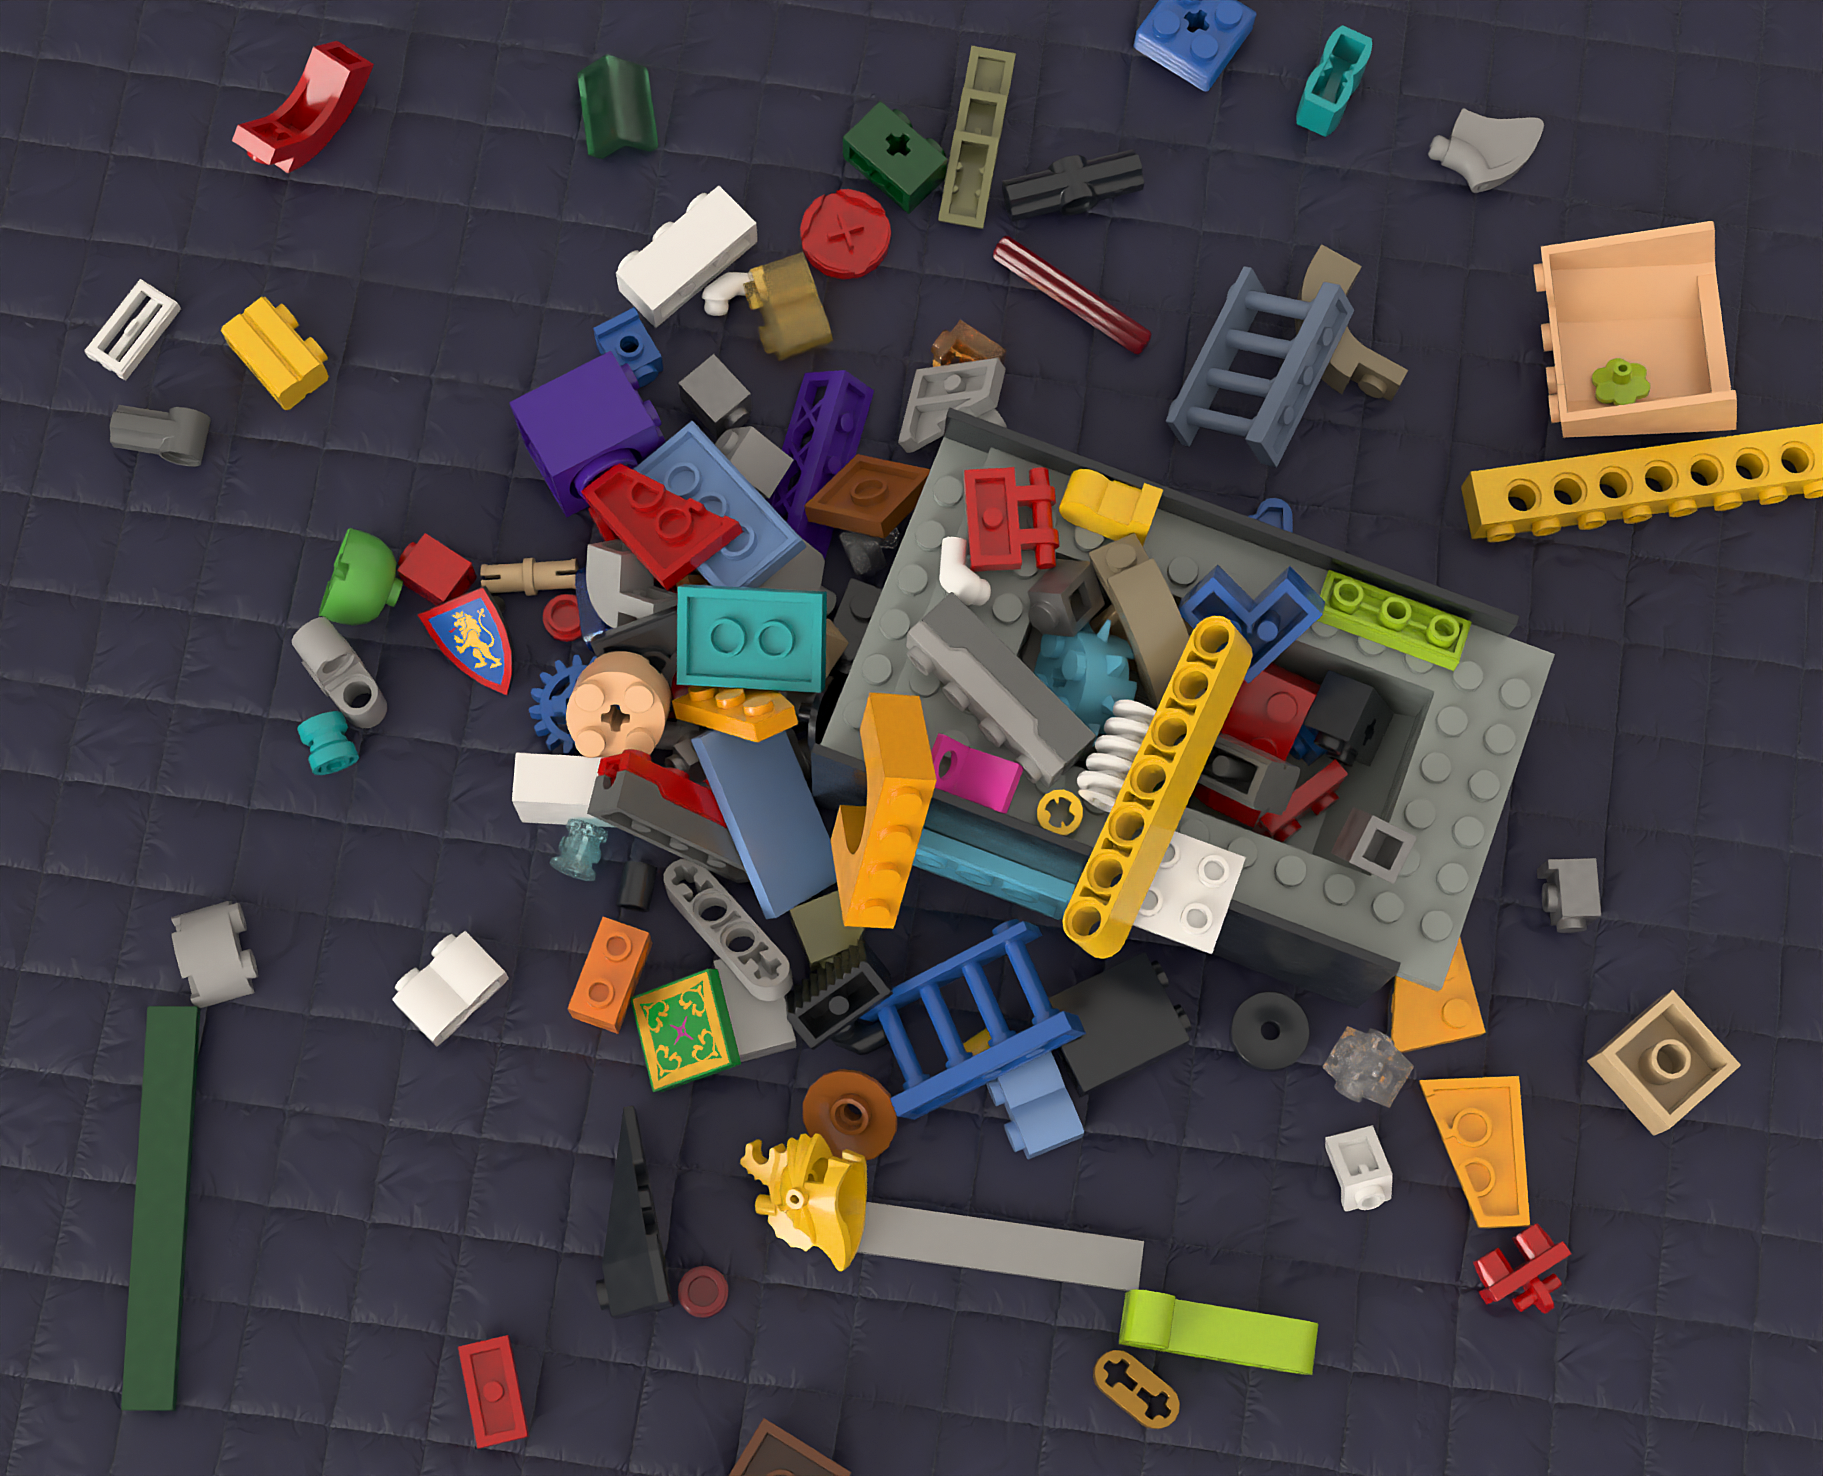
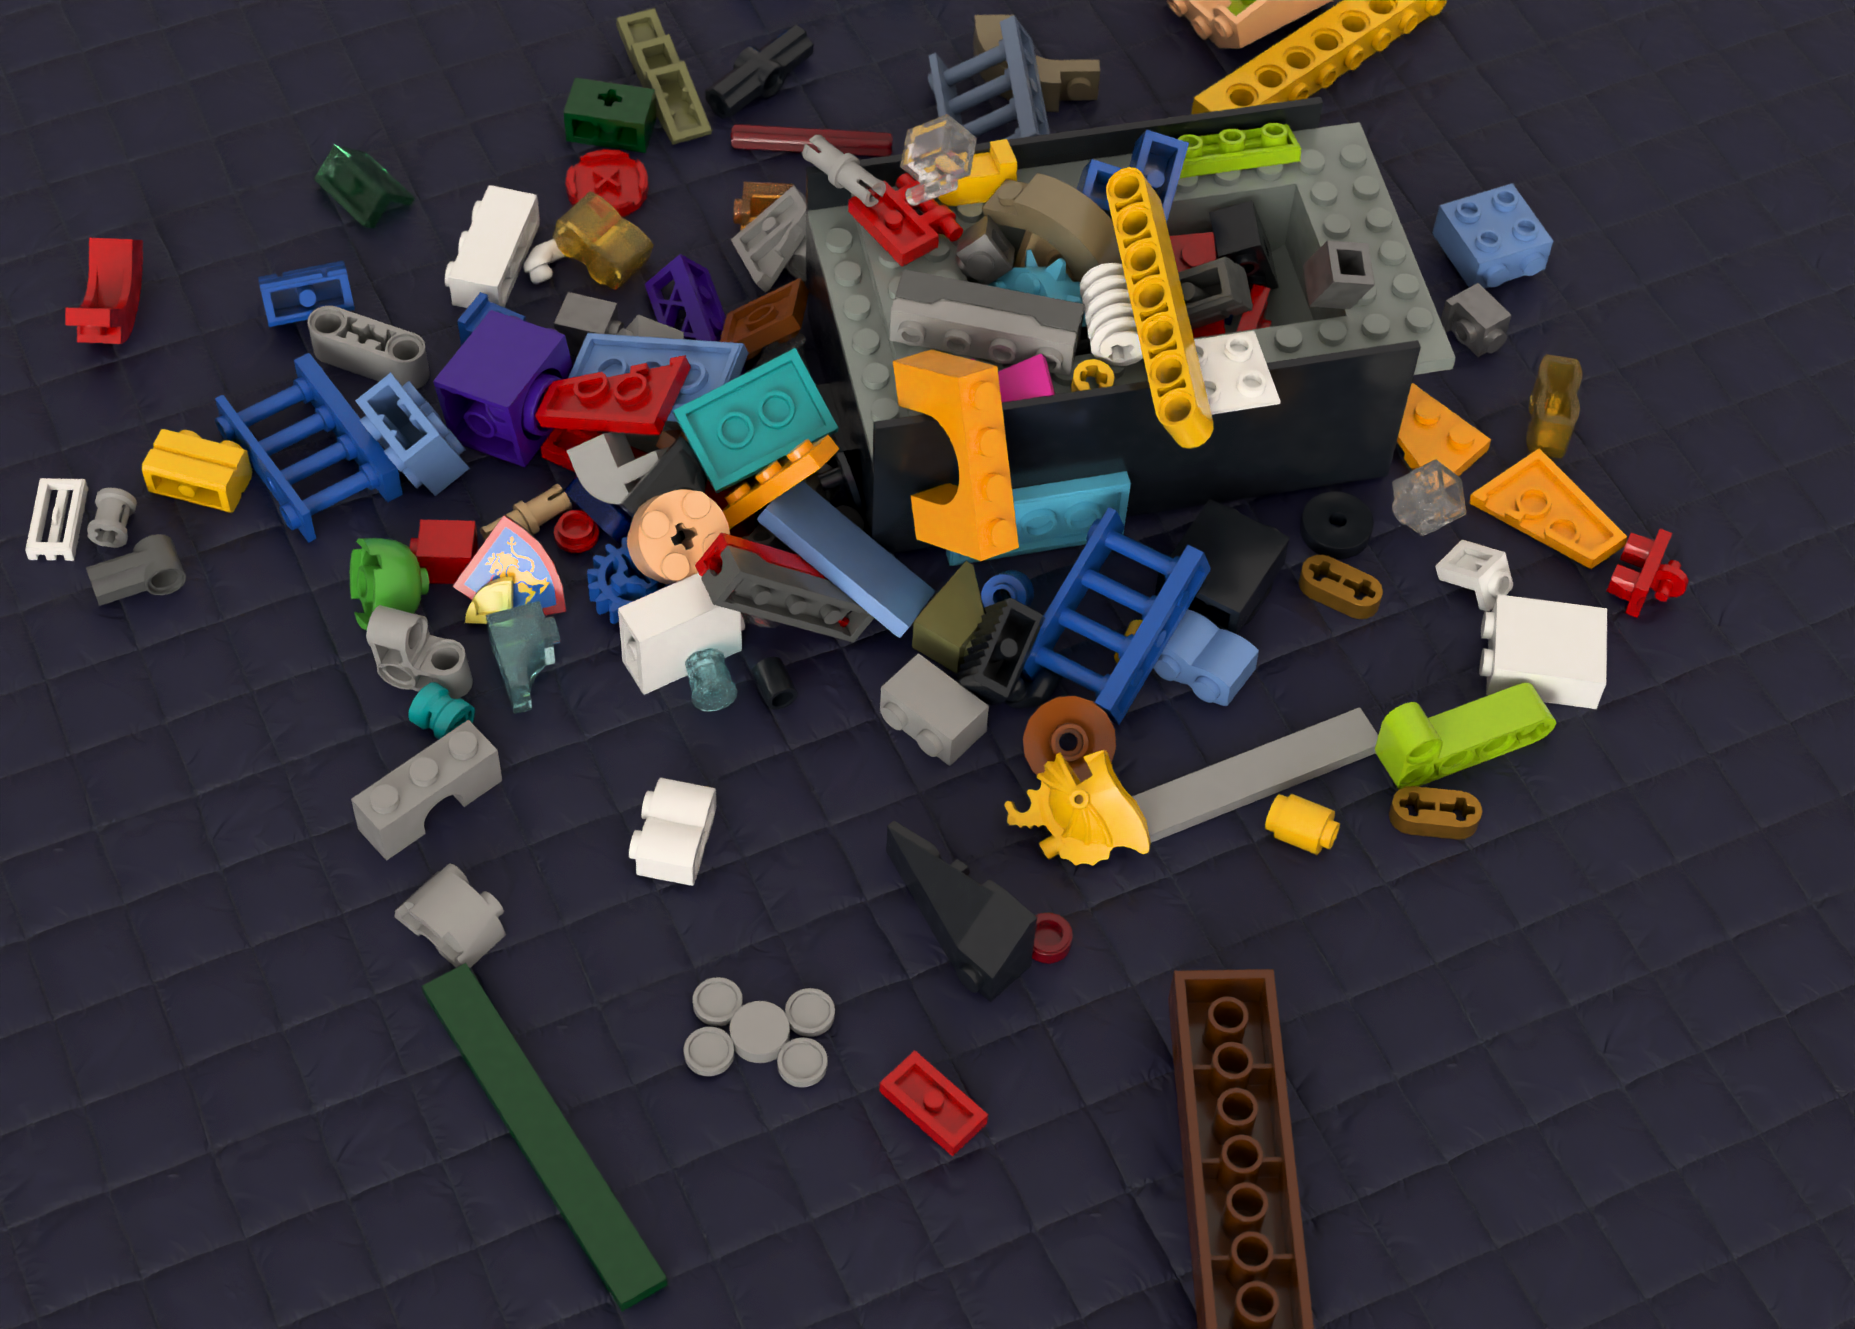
camera: 30 degrees left, 20 degrees down
orange brick [568,917,653,1034] -> none
tile [630,969,741,1092] -> none
light grey beam [664,859,793,1001] -> none
white arm [939,537,991,606] -> none
tan brick [1587,990,1741,1136] -> none
none -> light grey bush [87,488,137,548]
none -> blue fence [215,353,403,543]
none -> blue brick [258,261,355,327]
none -> light grey beam [308,306,430,389]
none -> light grey arch [351,720,502,861]
none -> medium blue brick [355,372,470,496]
none -> light yellow tile [465,576,513,625]
none -> clear light blue arch [486,601,560,714]
none -> light grey piece [684,977,835,1087]
none -> light grey pin [802,134,886,207]
none -> clear brick [900,114,977,206]
none -> blue brick [981,570,1034,609]
none -> yellow brick [1265,794,1340,855]
none -> pearl gold beam [1299,555,1383,619]
none -> medium blue brick [1432,183,1553,288]
none -> white brick [1479,594,1607,709]
none -> clear yellow brick [1526,354,1582,459]

